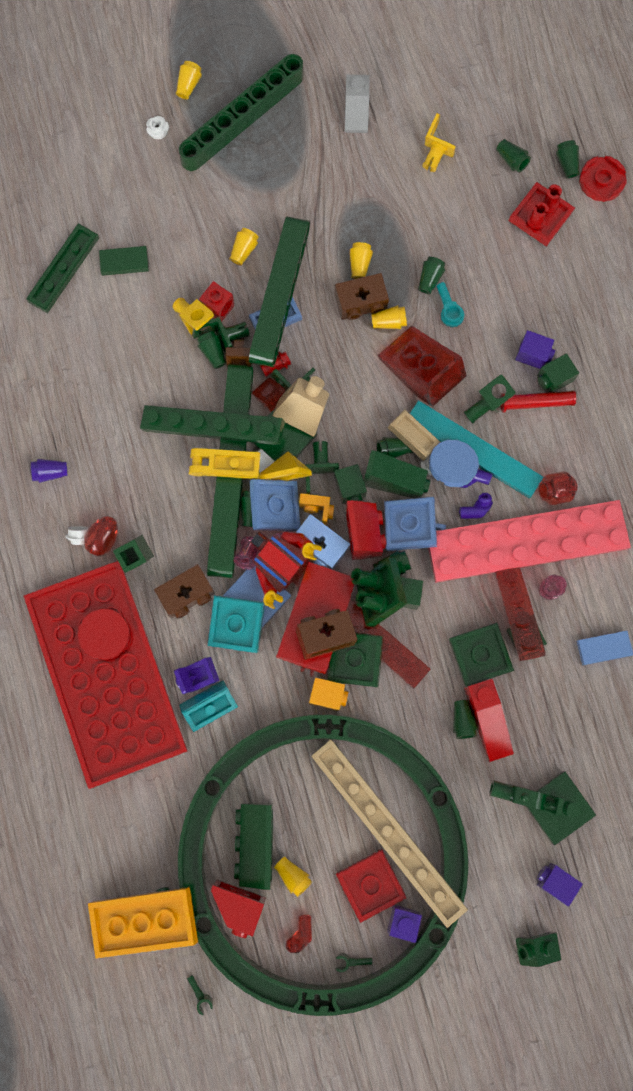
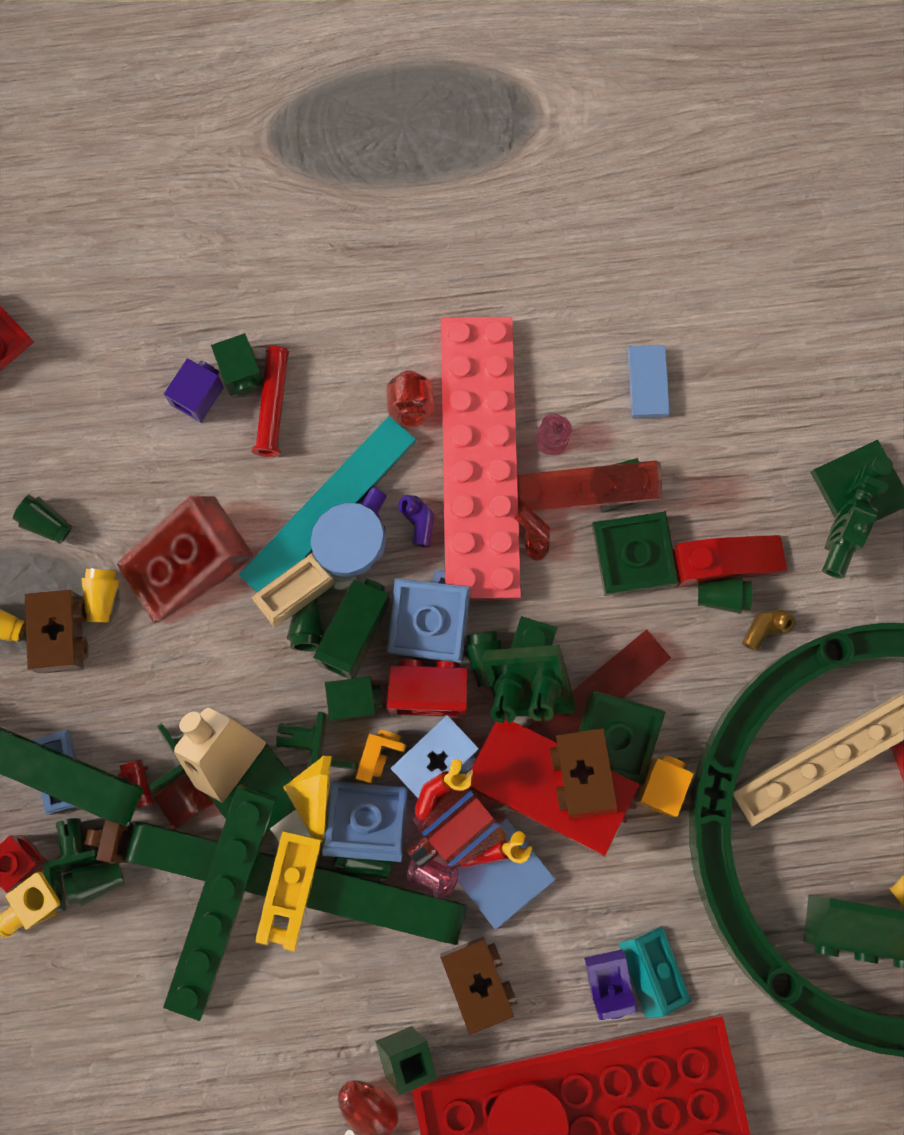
camera: 80 degrees left, 0 degrees up
teal tile [207,595,265,653] -> none
teal plate [436,282,465,327] -> none
dark green bracket [464,375,516,424] -> none
none -> clear red arm [513,505,550,561]
none -> pearl gold arm [742,609,796,652]

